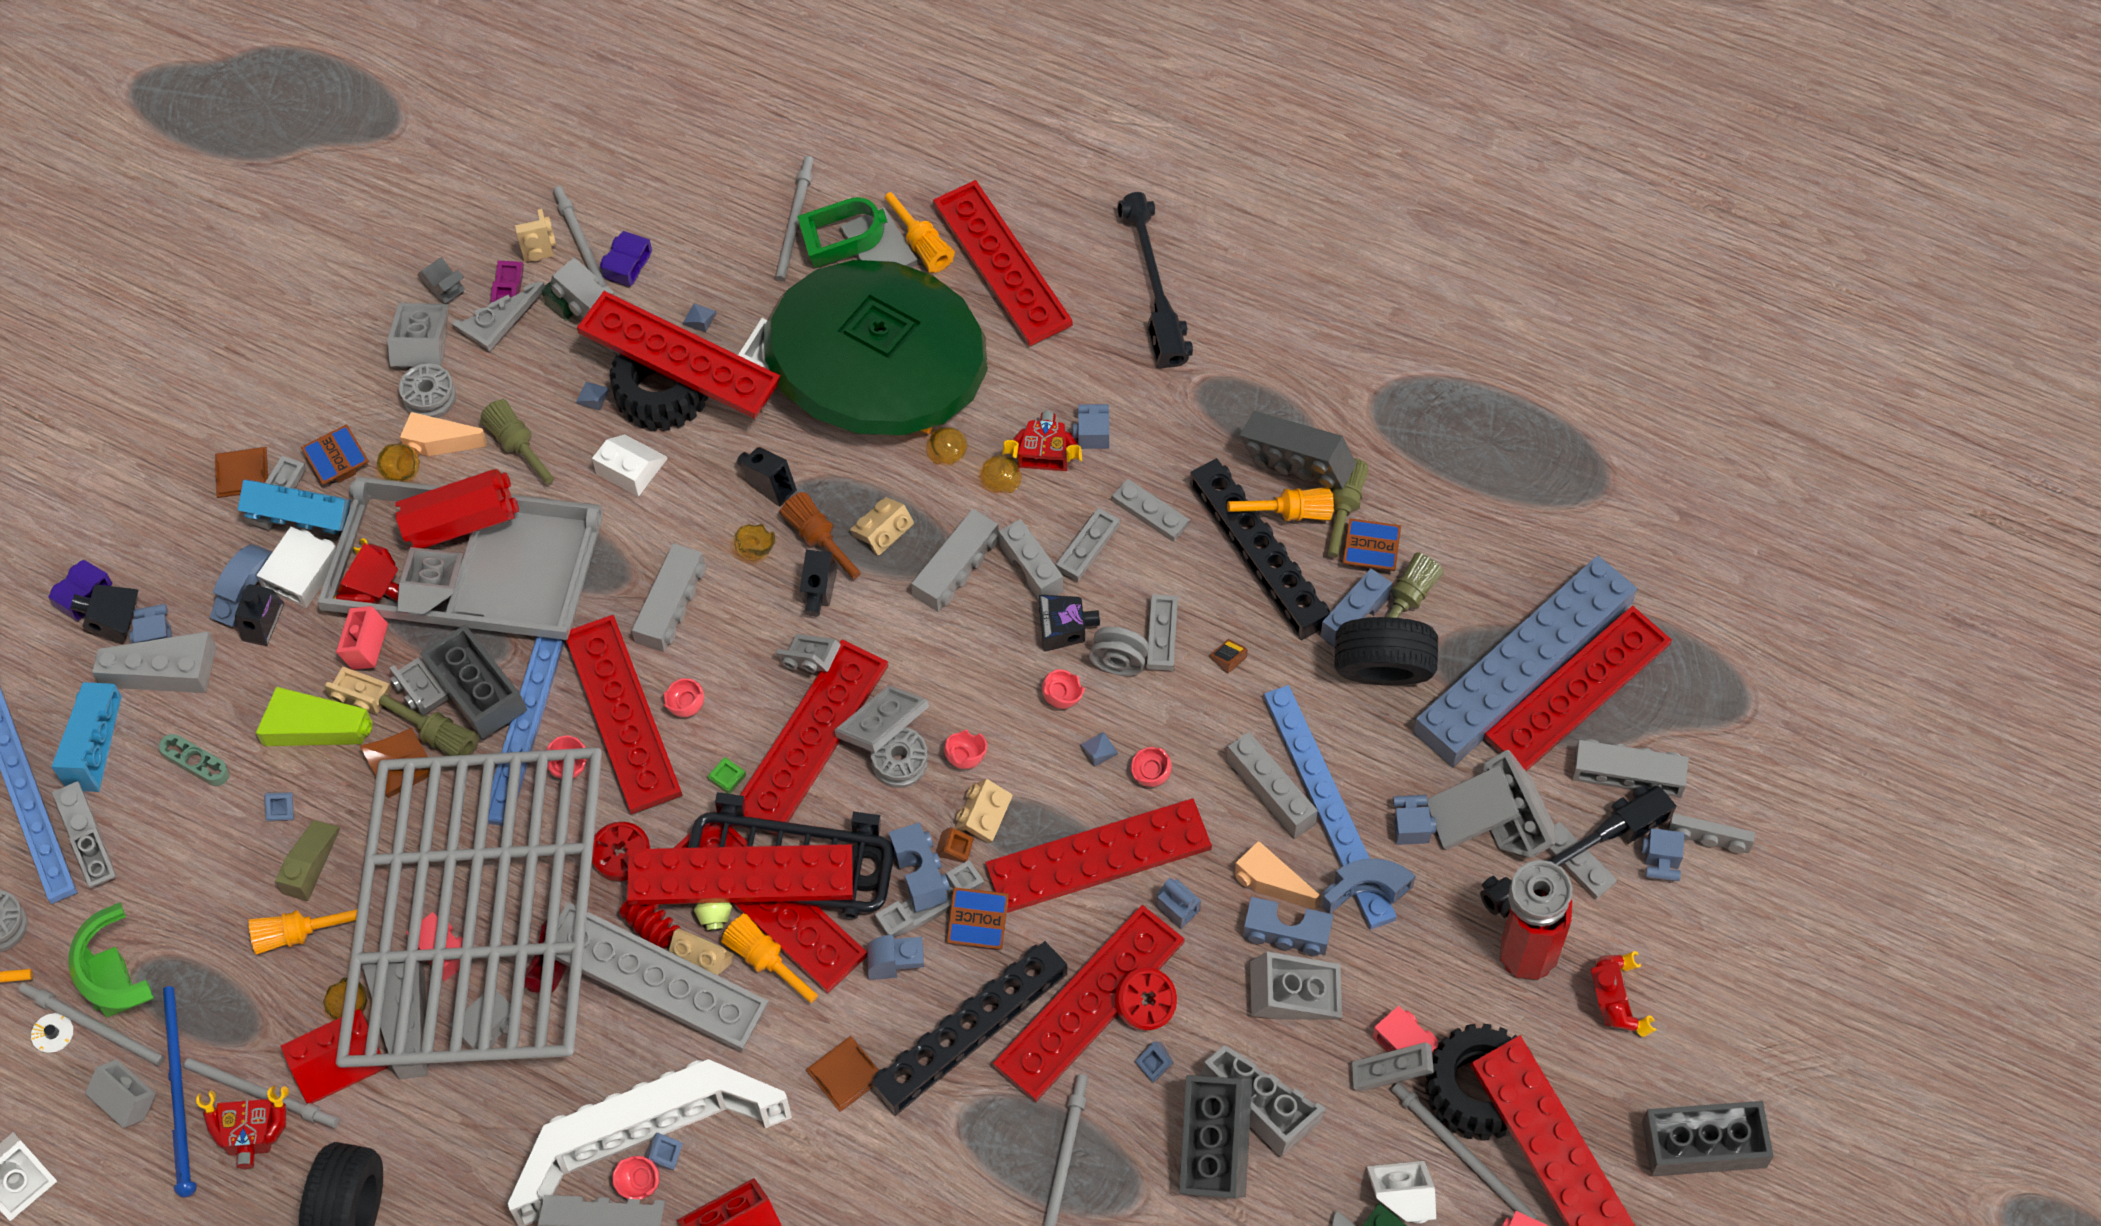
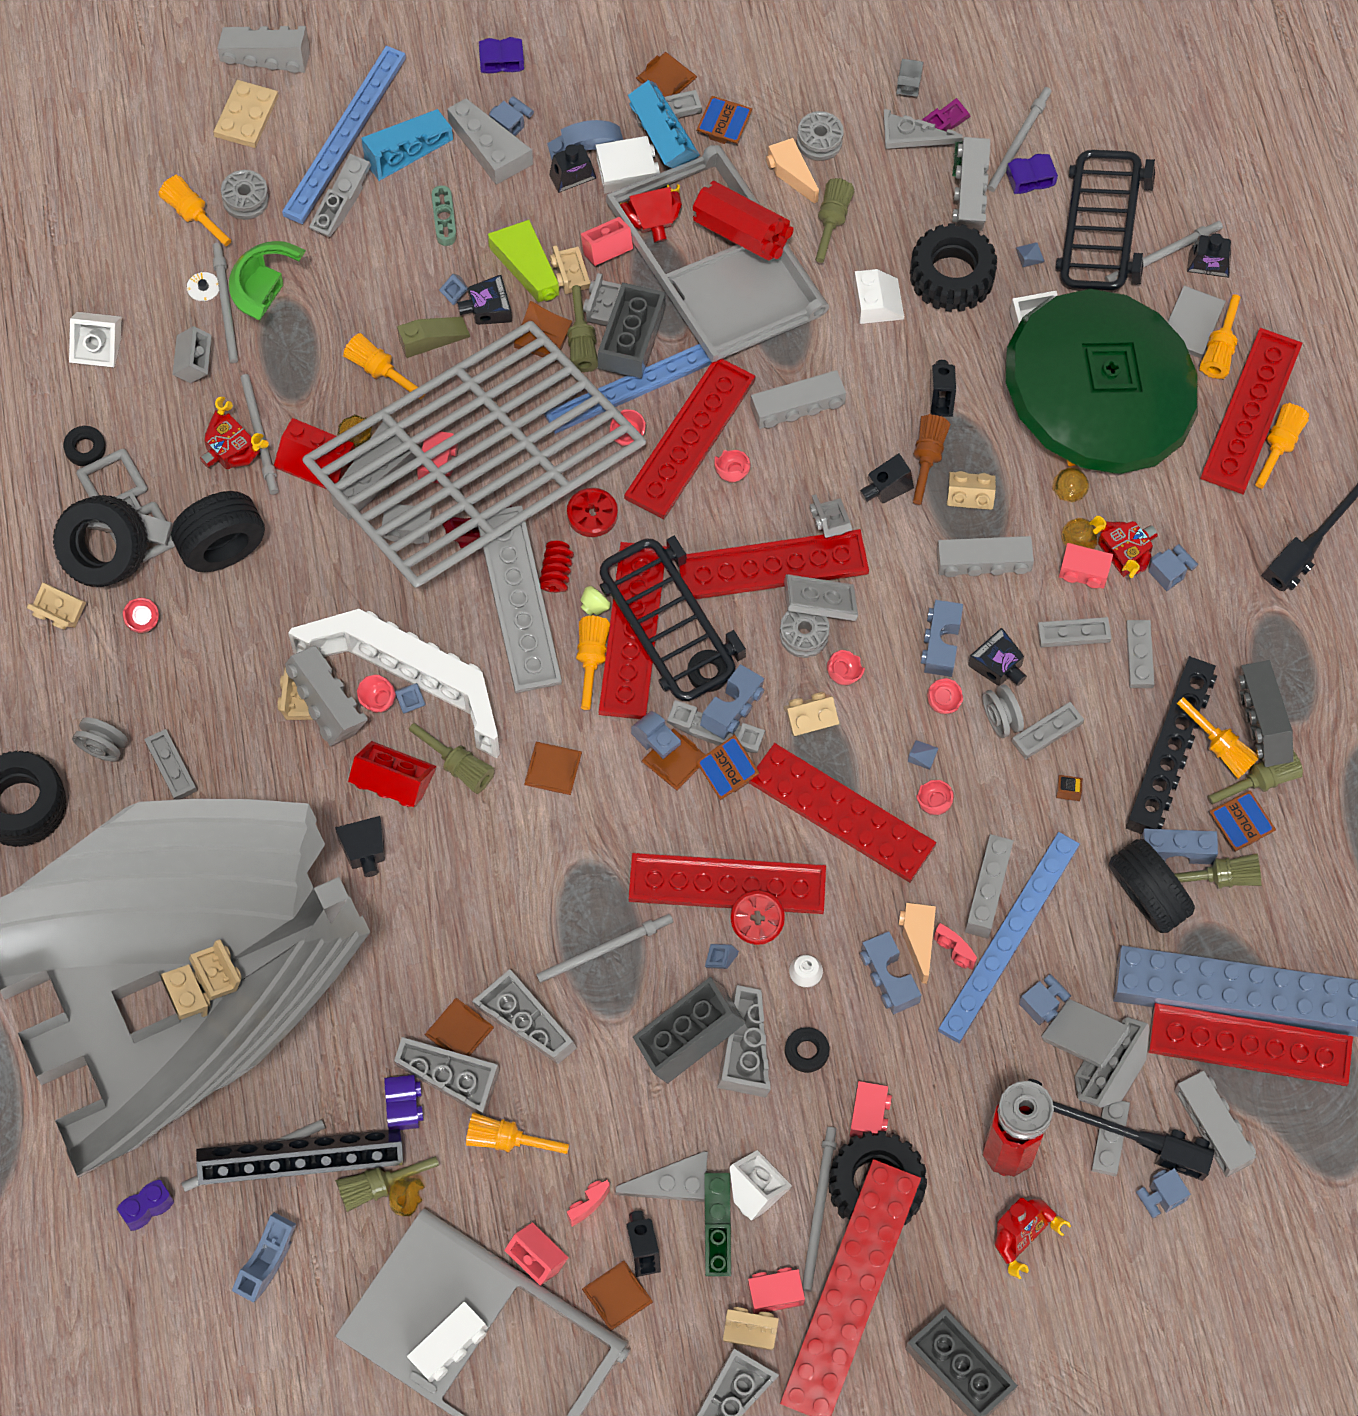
camera: 50 degrees right, 5 degrees up
black torso [70,585,139,644] -> none
blue bar [163,986,197,1198] -> none
clear yellow hair [377,444,420,482] -> none
light grey slope [387,303,449,368] -> none
light grey slope [397,547,463,615] -> none
tan bracket [515,209,556,262] -> none
sand blue slope [576,382,610,410] -> none
red plate [577,291,780,419] -> none
red plate [627,844,853,905] -> none
tan bracket [669,928,734,975] -> none
bright green tile [707,757,746,794] -> none
clear yellow hair [734,524,775,561] -> none
green window [797,197,888,268] -> none
black brick [872,941,1068,1116] -> none
dark orange slope [935,827,974,863] -> none
light grey arch [999,519,1063,600] -> none
sand blue brick [1157,878,1201,929] -> none
light grey slope [1250,951,1342,1019] -> none
sand blue arch [1322,859,1416,914] -> none
light grey plate [1352,1042,1434,1092] -> none
light grey plate [1668,813,1756,853] -> none
none -> olive piece [409,723,495,794]
none -> black torso [457,275,512,325]
none -> dark orange piece [641,728,705,791]
none -> black tyre [785,1027,830,1073]
none -> white cone [789,955,823,987]
none -> sand blue arch [921,600,963,677]
none -> coral slope [934,923,977,970]
none -> black bar [1056,150,1156,291]
none -> coral brick [1059,543,1113,589]
none -> black torso [1187,233,1231,278]
none -> light orange piece [1255,403,1309,489]

